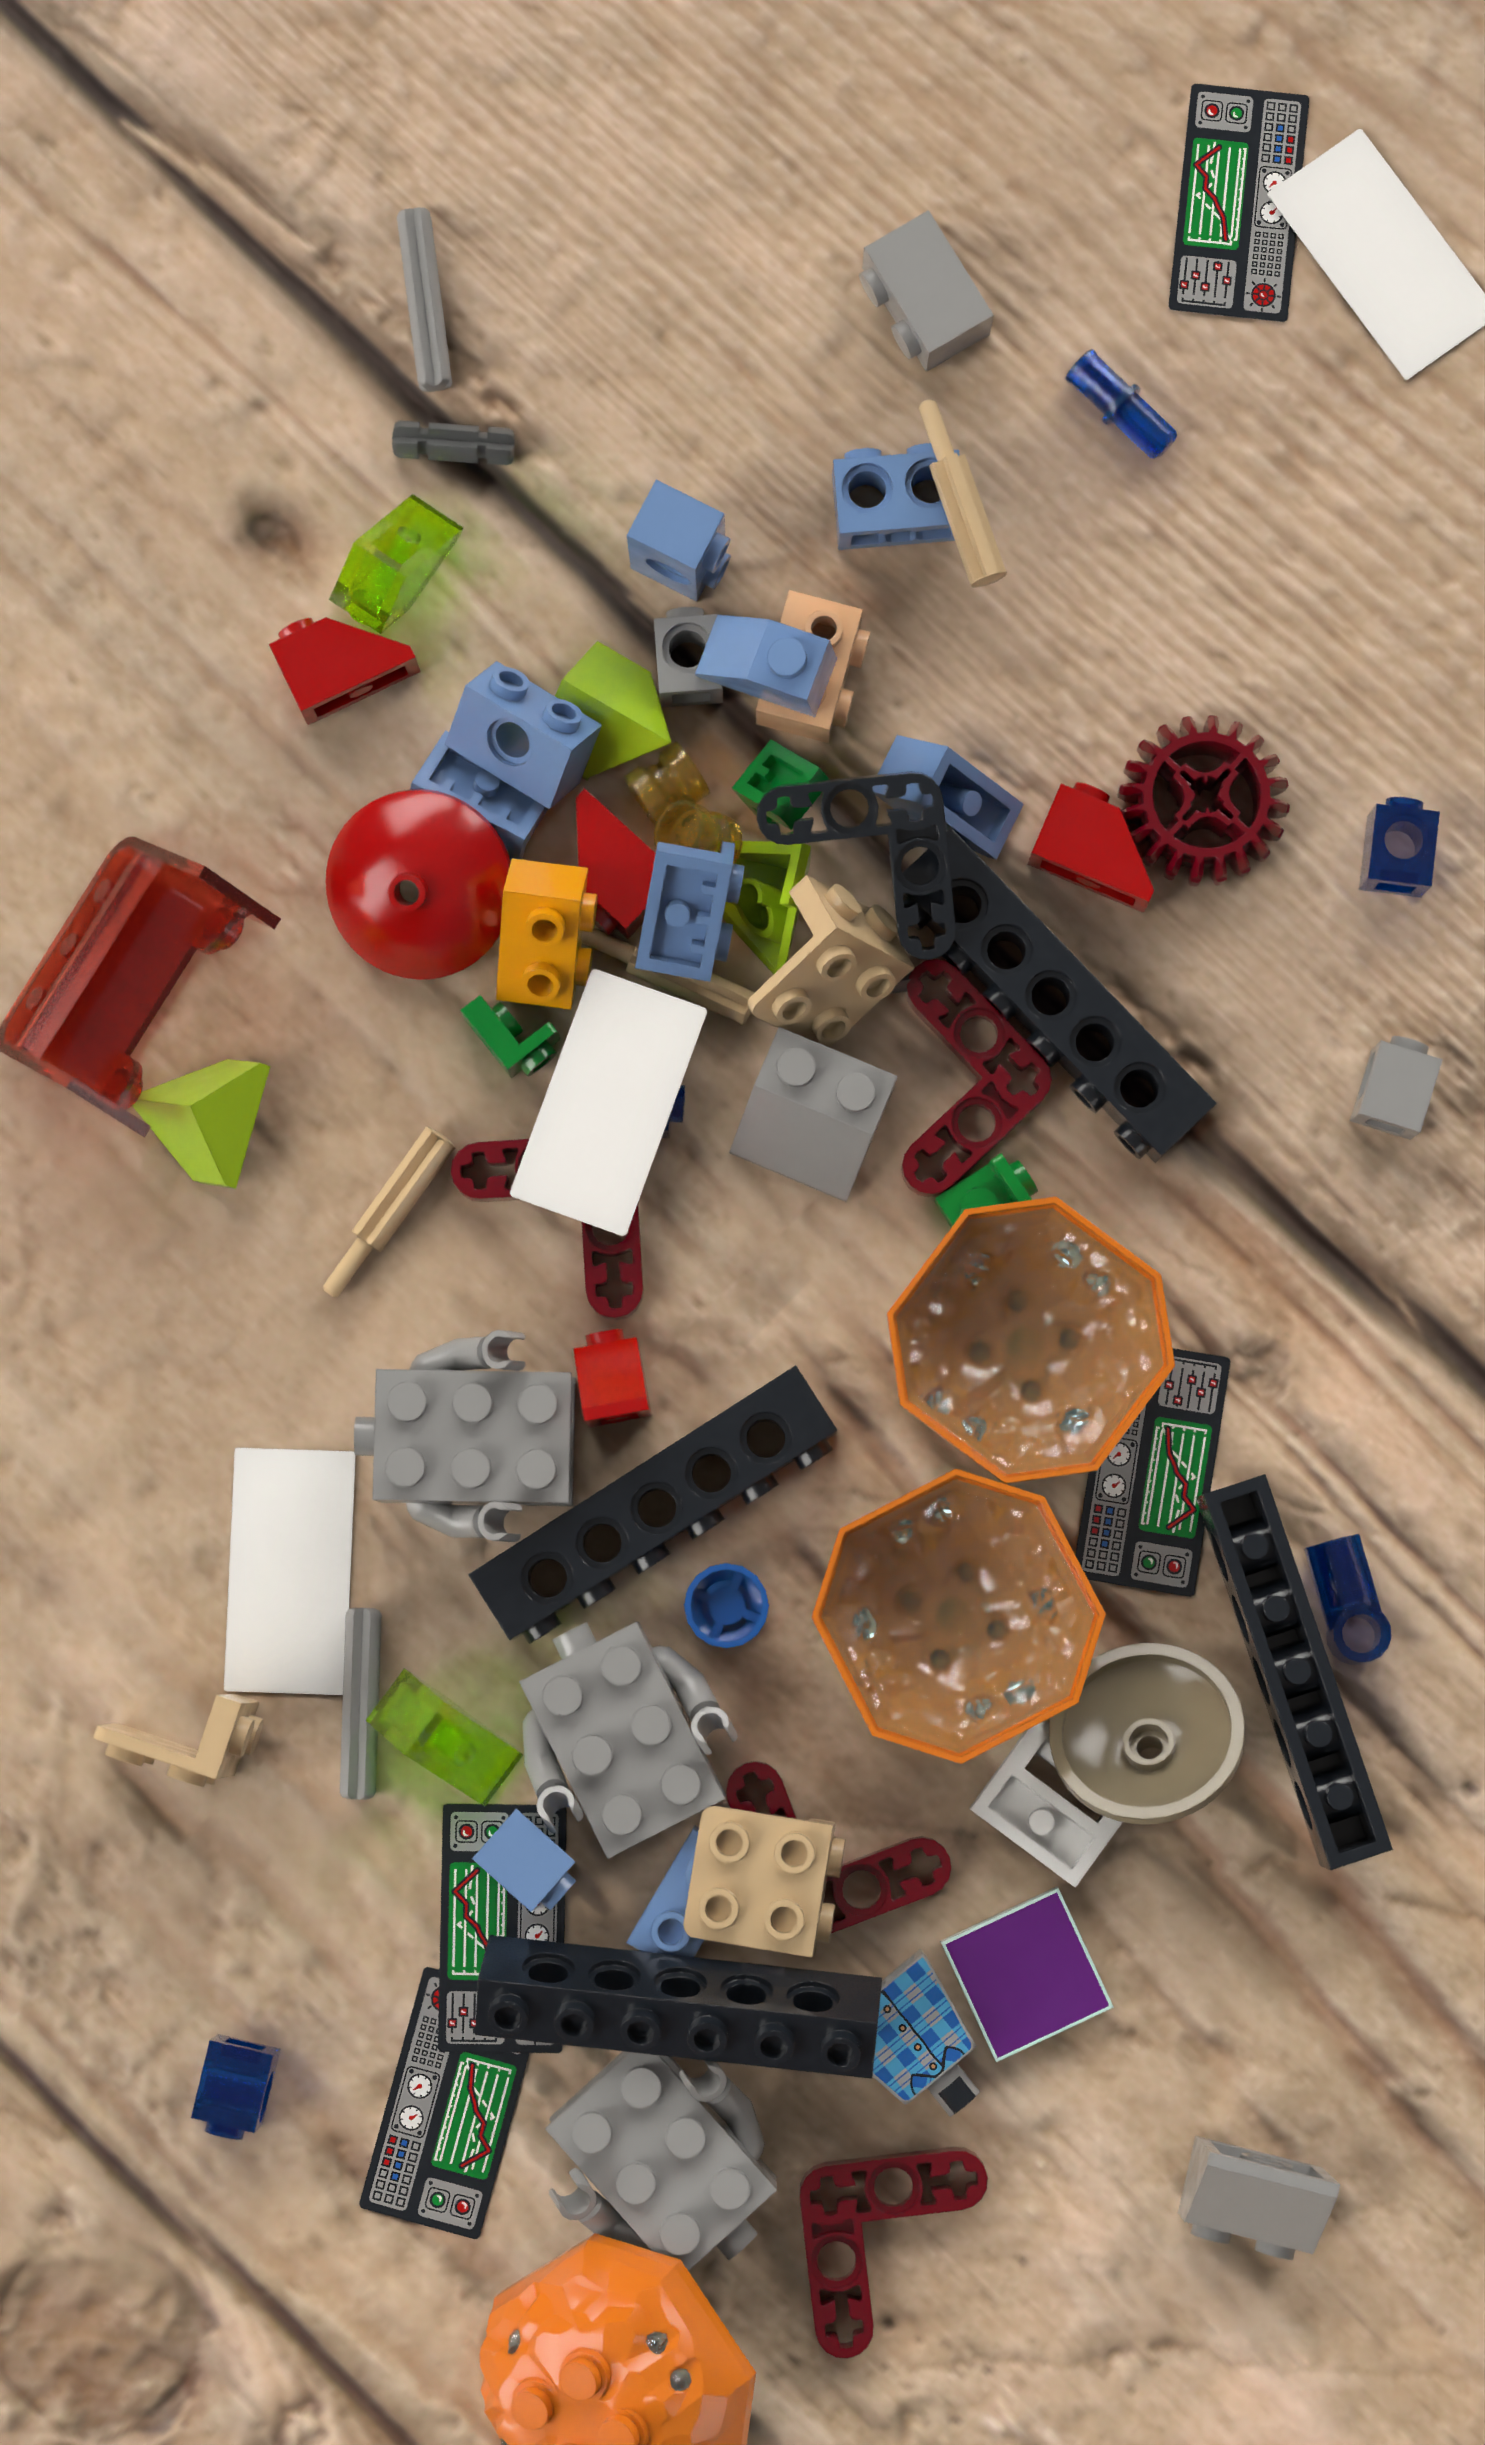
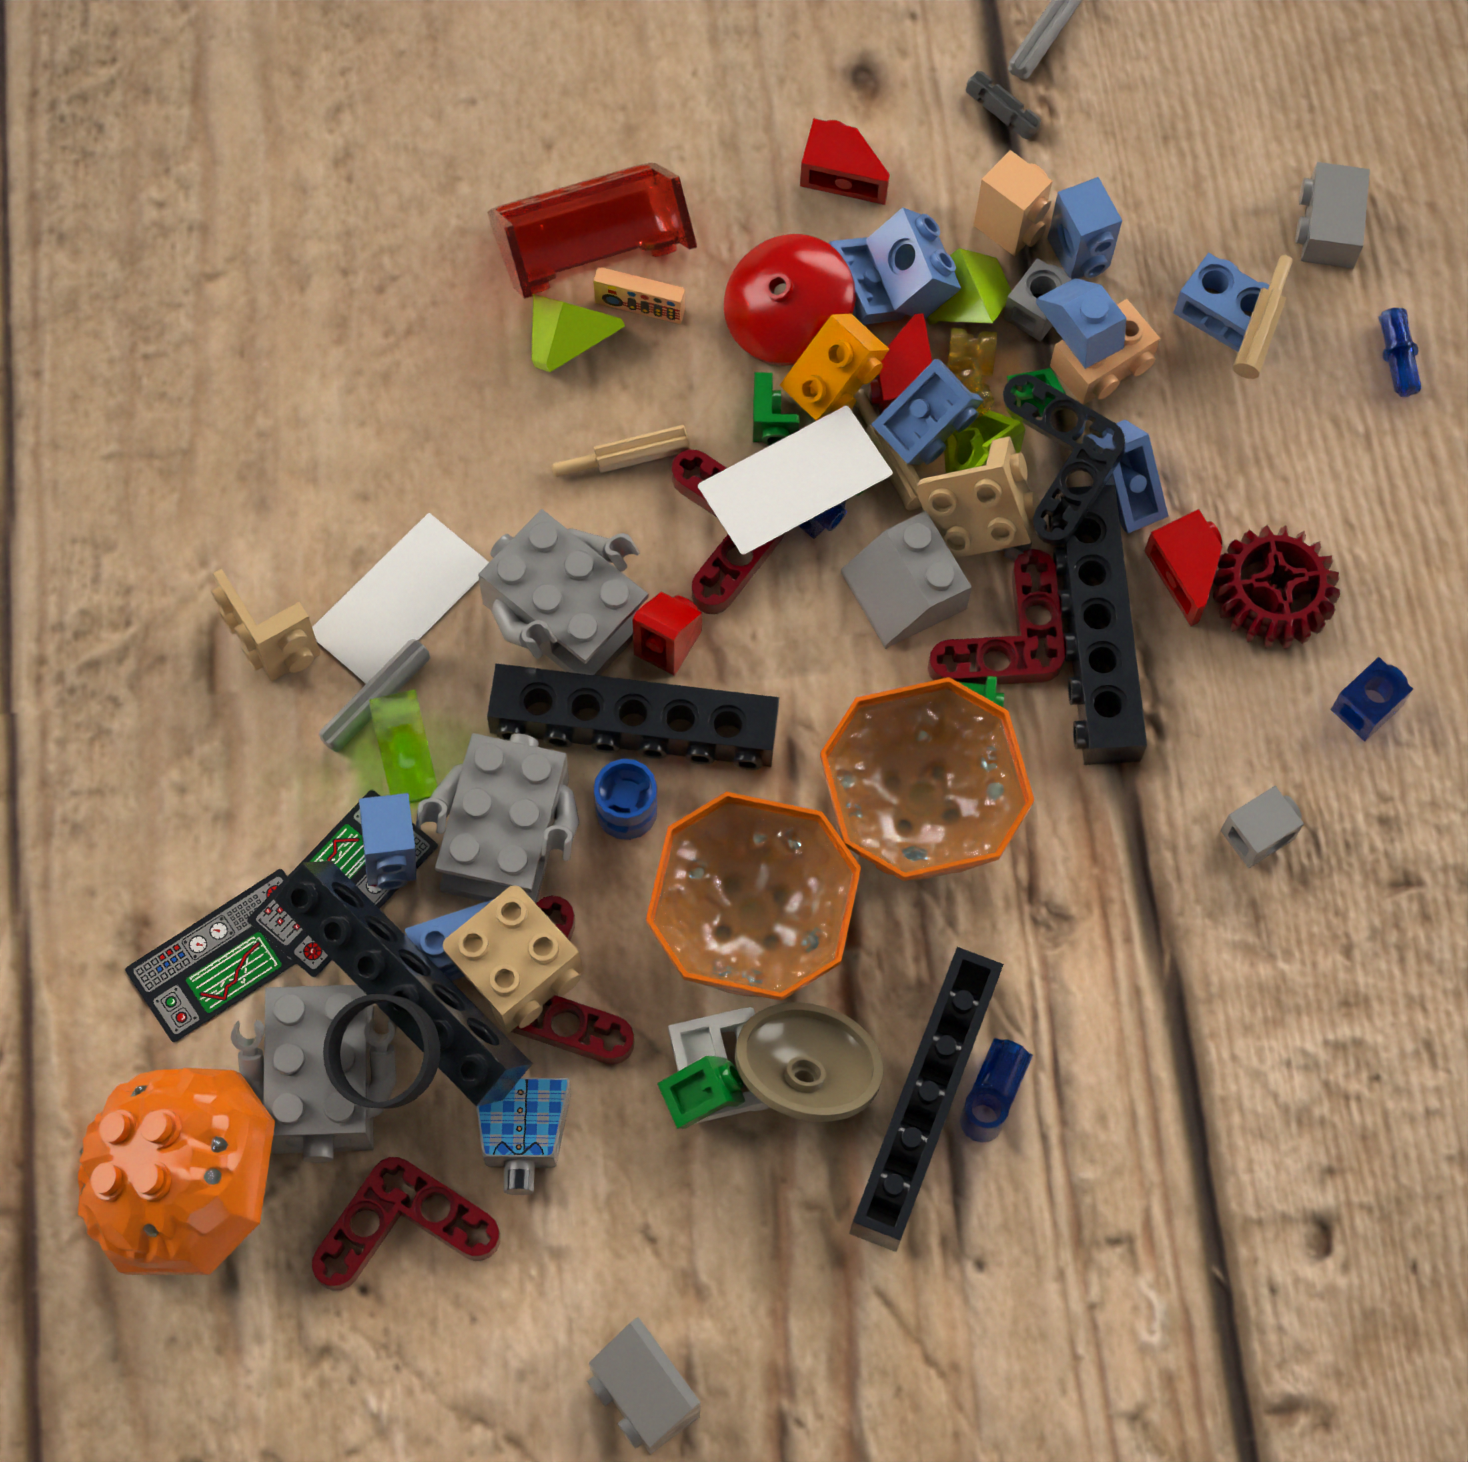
camera: 35 degrees right, 15 degrees down
clear blue brick [191,2034,281,2140] -> none
clear neon green slope [329,494,464,634] -> none
dark purple tile [940,1887,1114,2062] -> none
sticker [1075,1348,1230,1597] -> none
none -> black tyre [323,994,440,1109]
none -> light nougat tile [593,267,685,324]
none -> green bracket [657,1056,745,1129]
none -> light nougat brick [974,150,1052,257]

